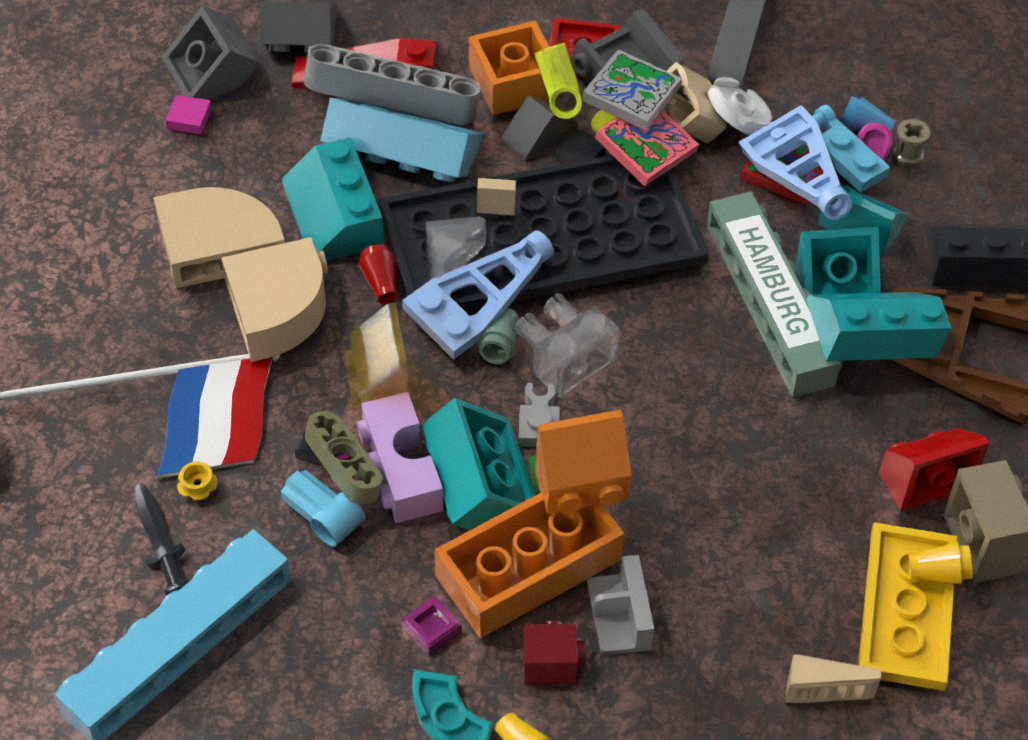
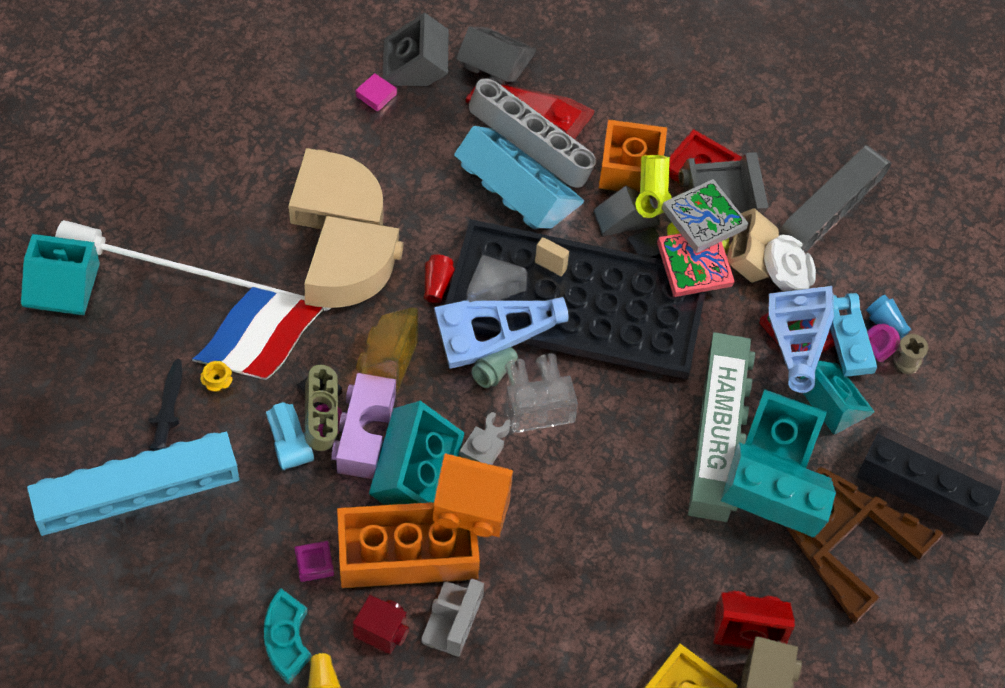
camera: 25 degrees right, 5 degrees up
teal slope [282,137,384,261] -> none

